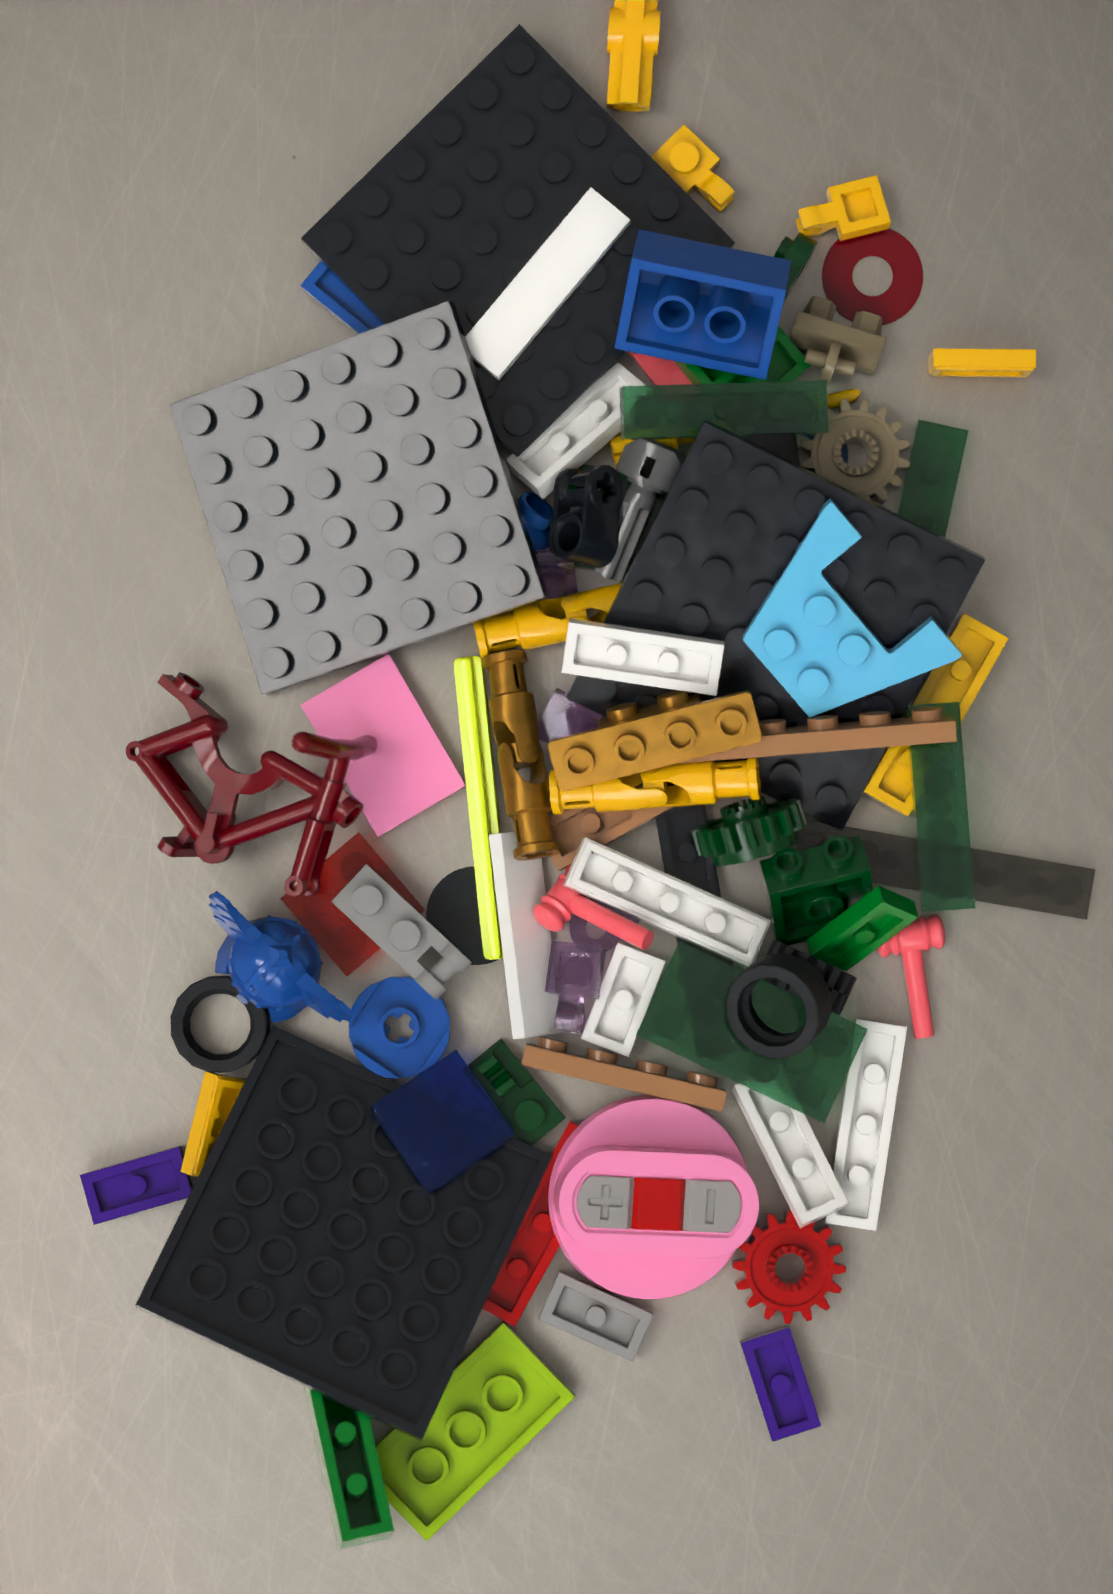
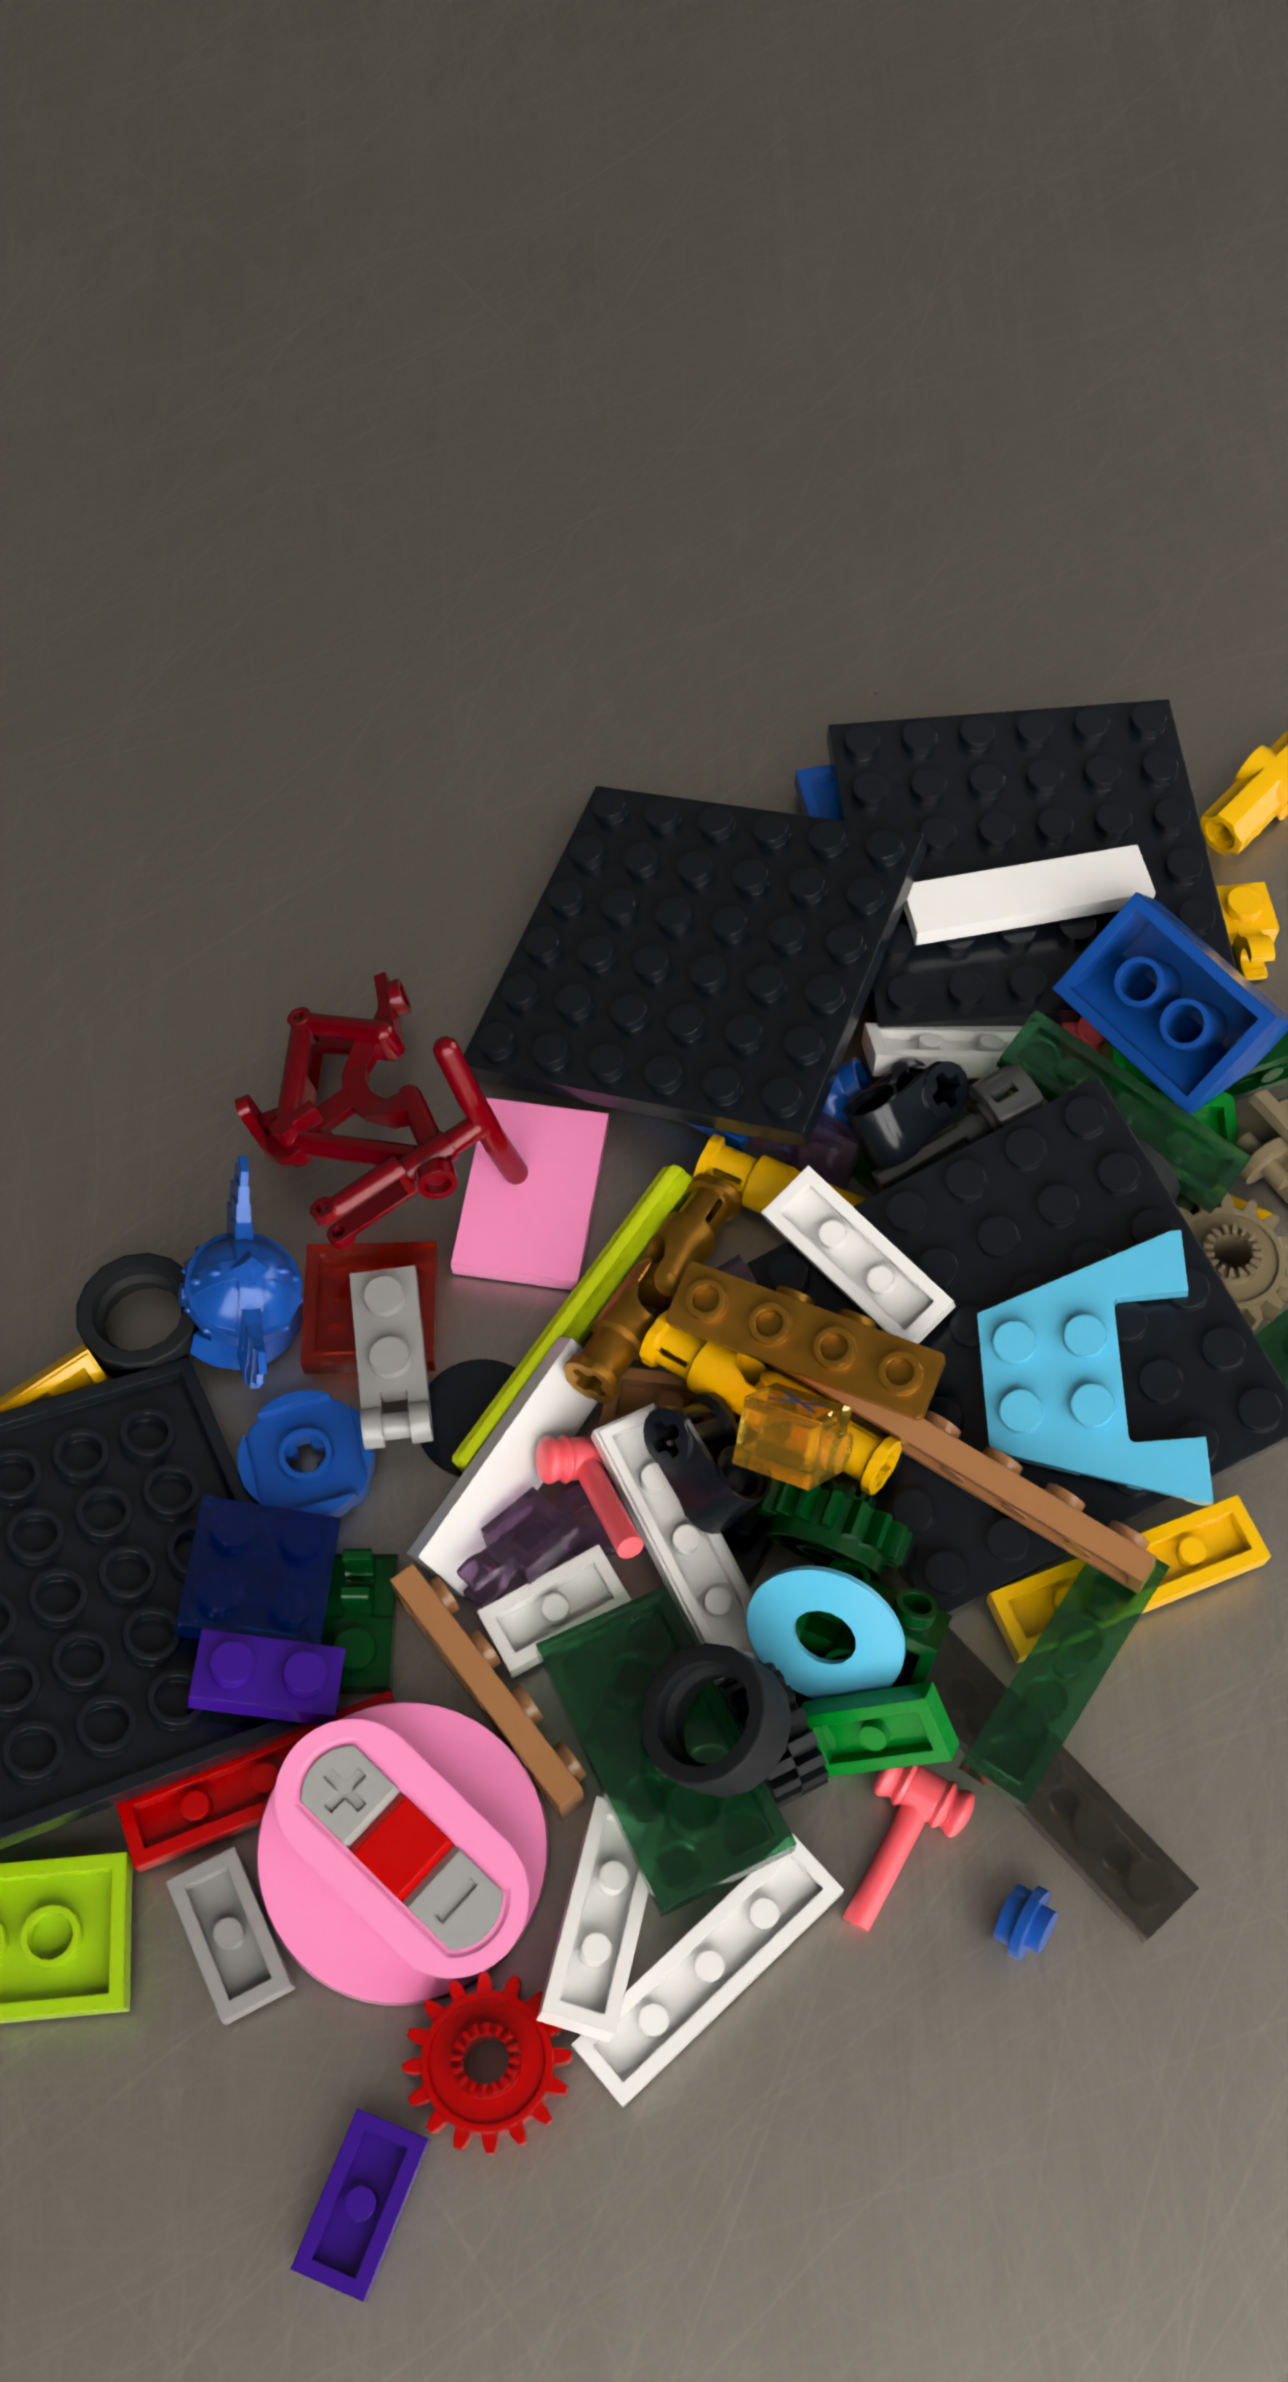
camera: 40 degrees right, 25 degrees down
none -> dark purple plate [188,1629,346,1725]
none -> black piece [643,1392,771,1534]
none -> clear yellow brick [732,1383,853,1491]
none -> medium azure gear [746,1565,906,1699]
none -> blue plate [994,1884,1058,1961]

